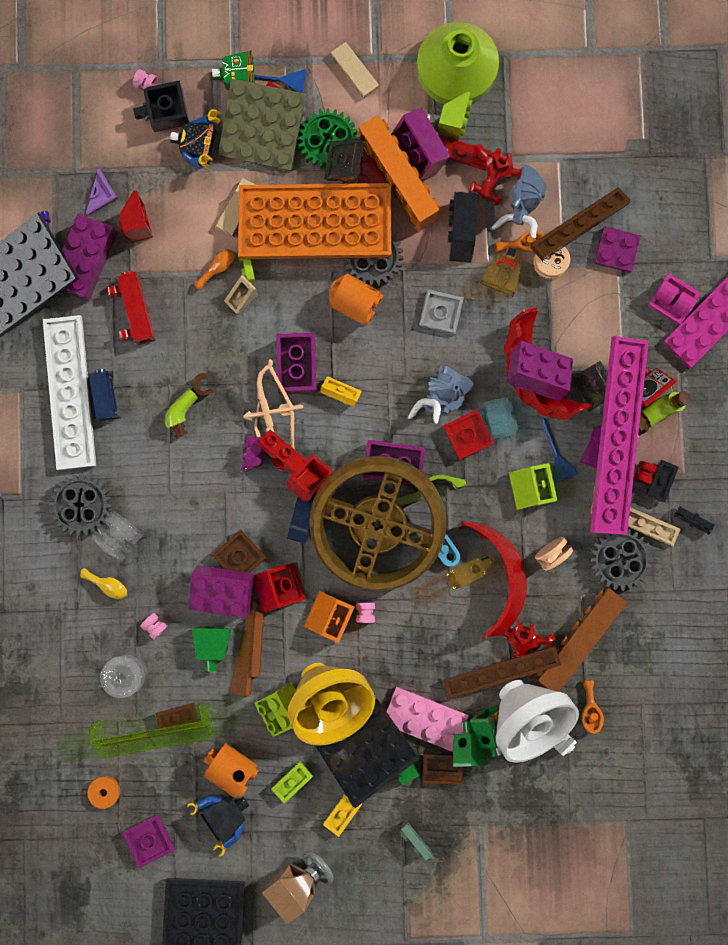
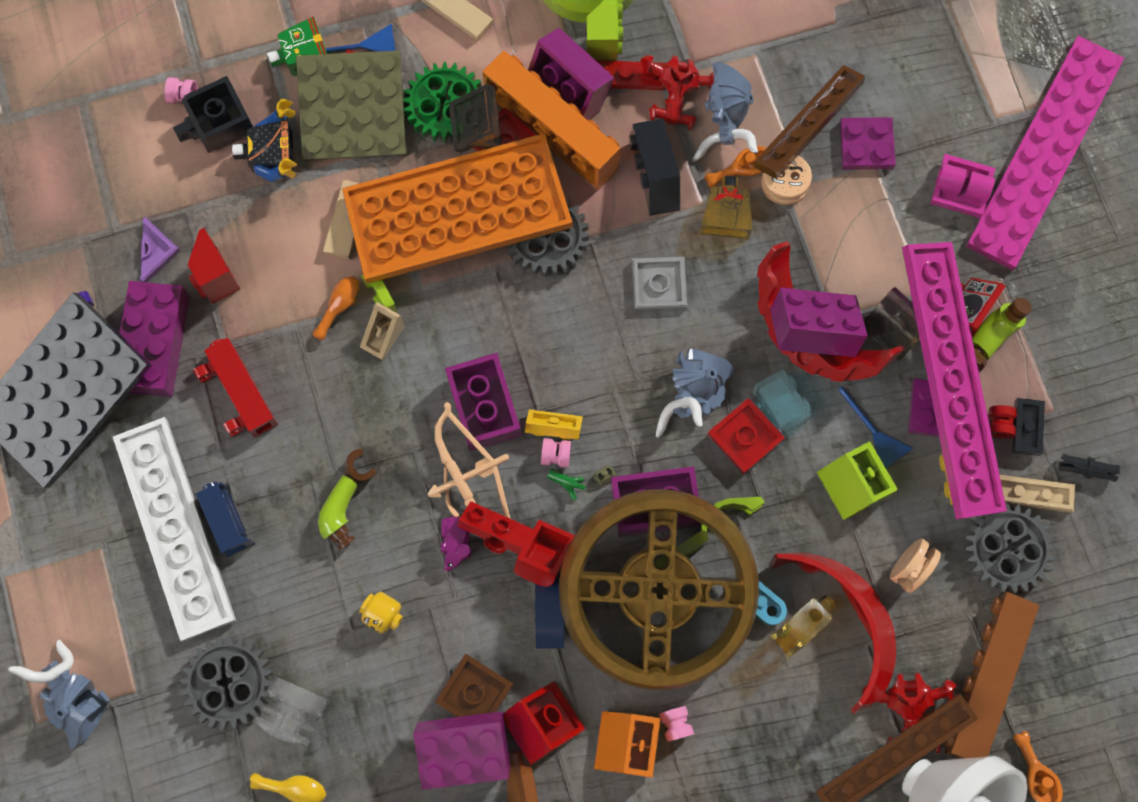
camera: 15 degrees left, 10 degrees down
orange cylinder [329,273,384,325] -> none
none -> yellow head [359,592,403,634]
none -> bright pink wheel [541,438,571,468]
none -> green bar [547,469,586,501]
none -> olive rock [594,465,616,486]

